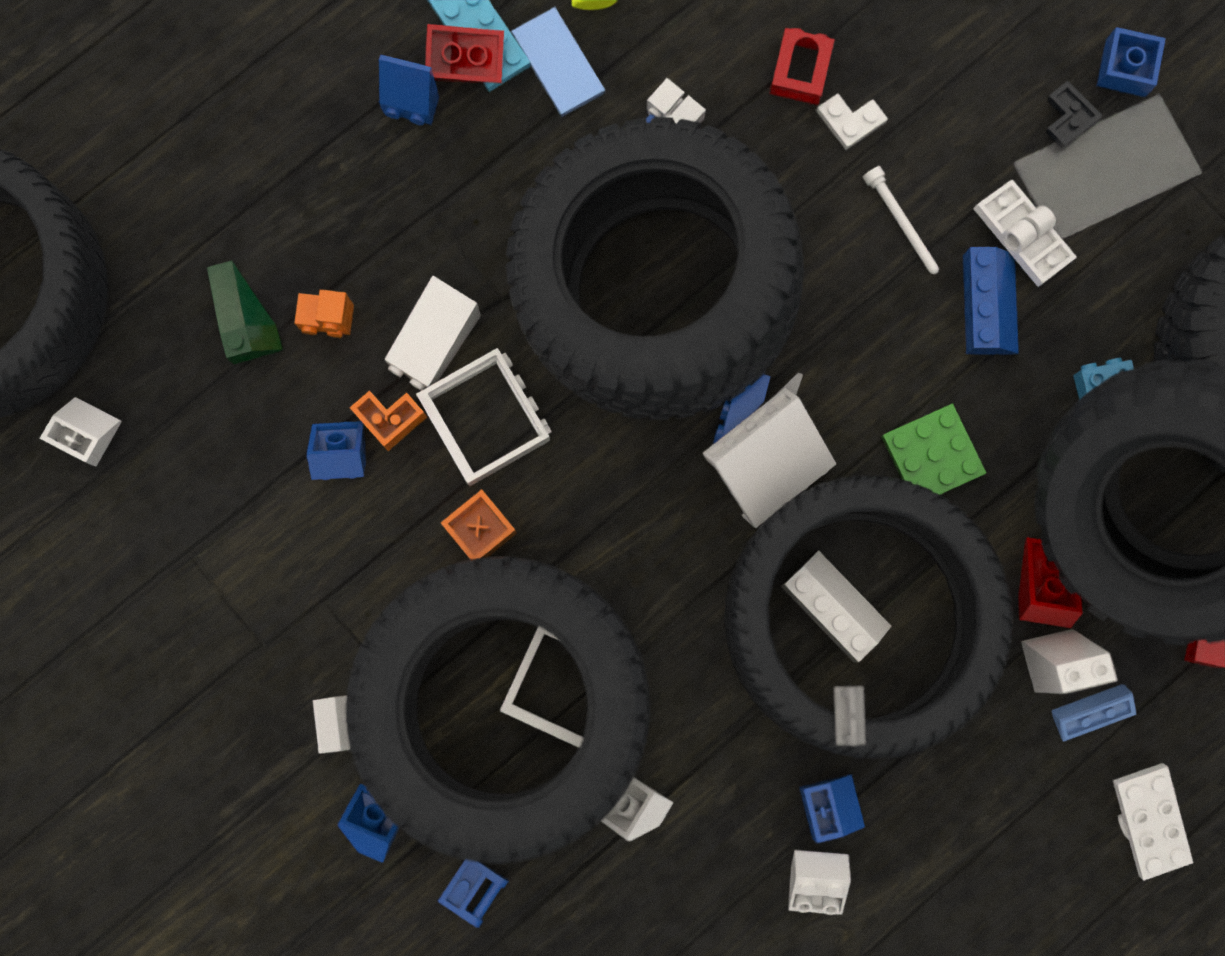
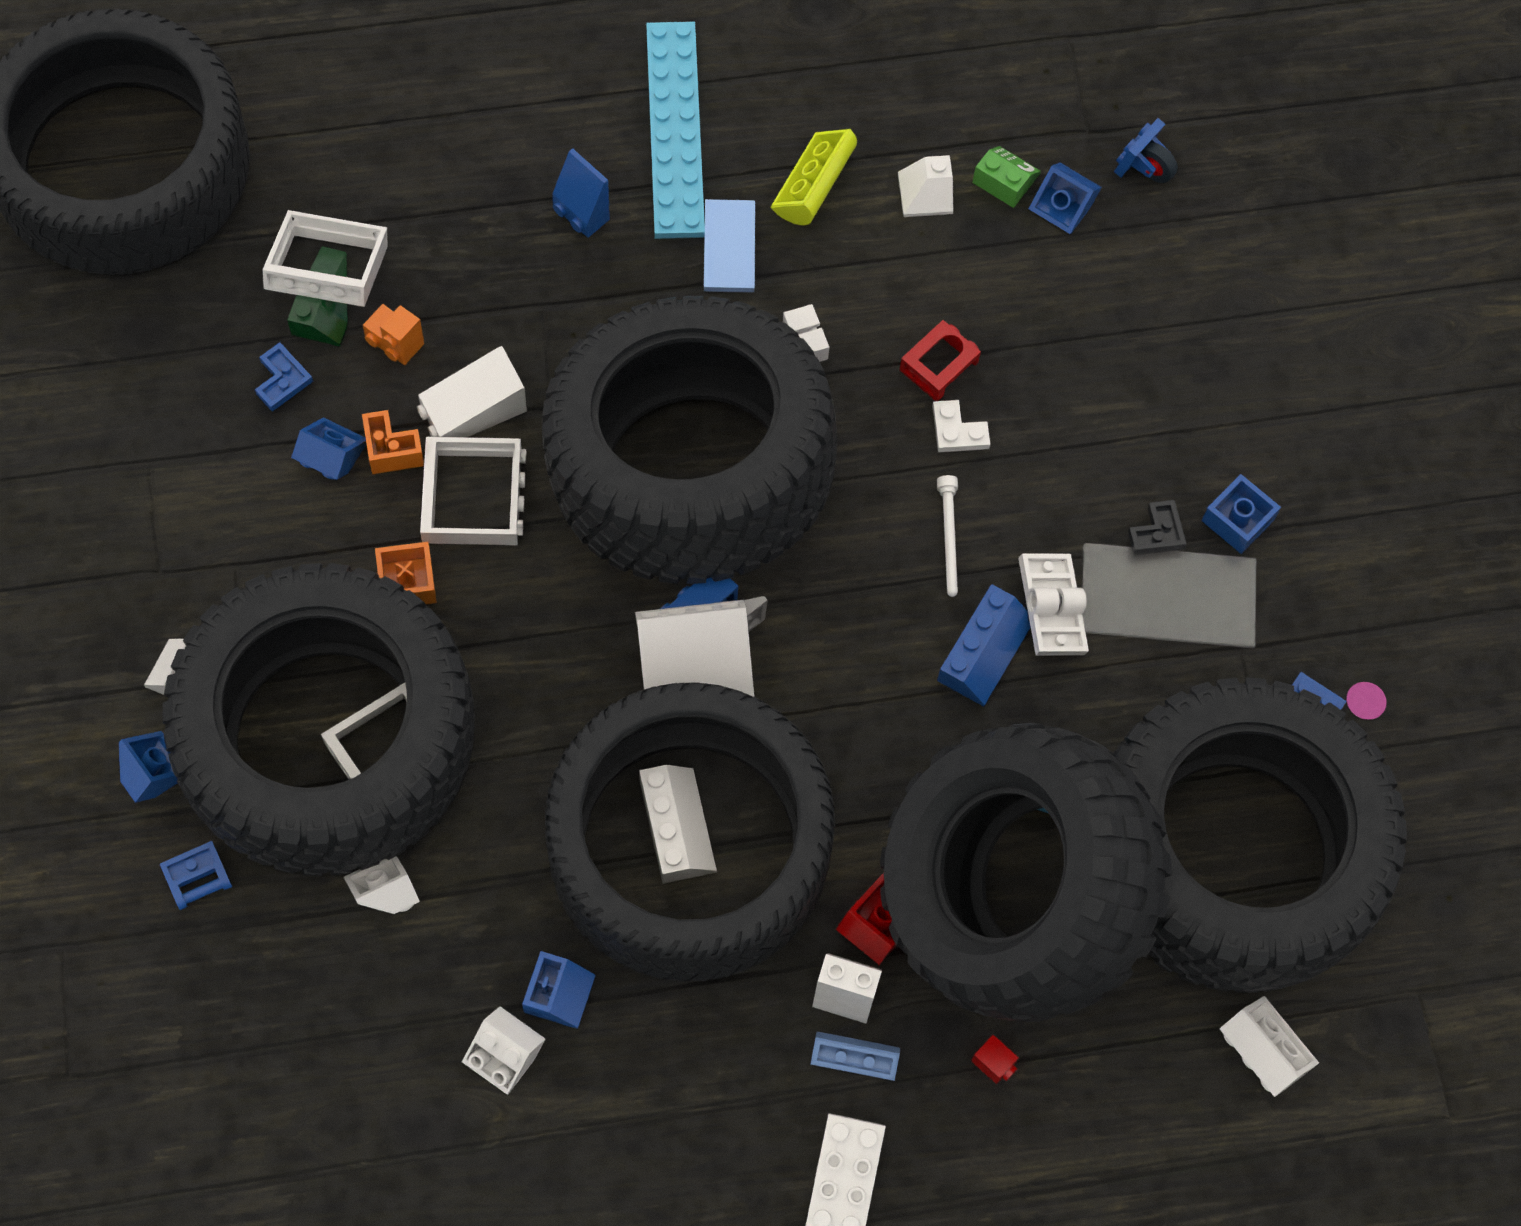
camera: 30 degrees right, 15 degrees down
white slope [40,397,122,466] -> none
red slope [425,24,504,83] -> none
light grey hinge [834,687,865,745] -> none
bright green plate [881,404,986,494] -> none
none -> blue plate [255,342,313,412]
none -> white window [263,210,388,307]

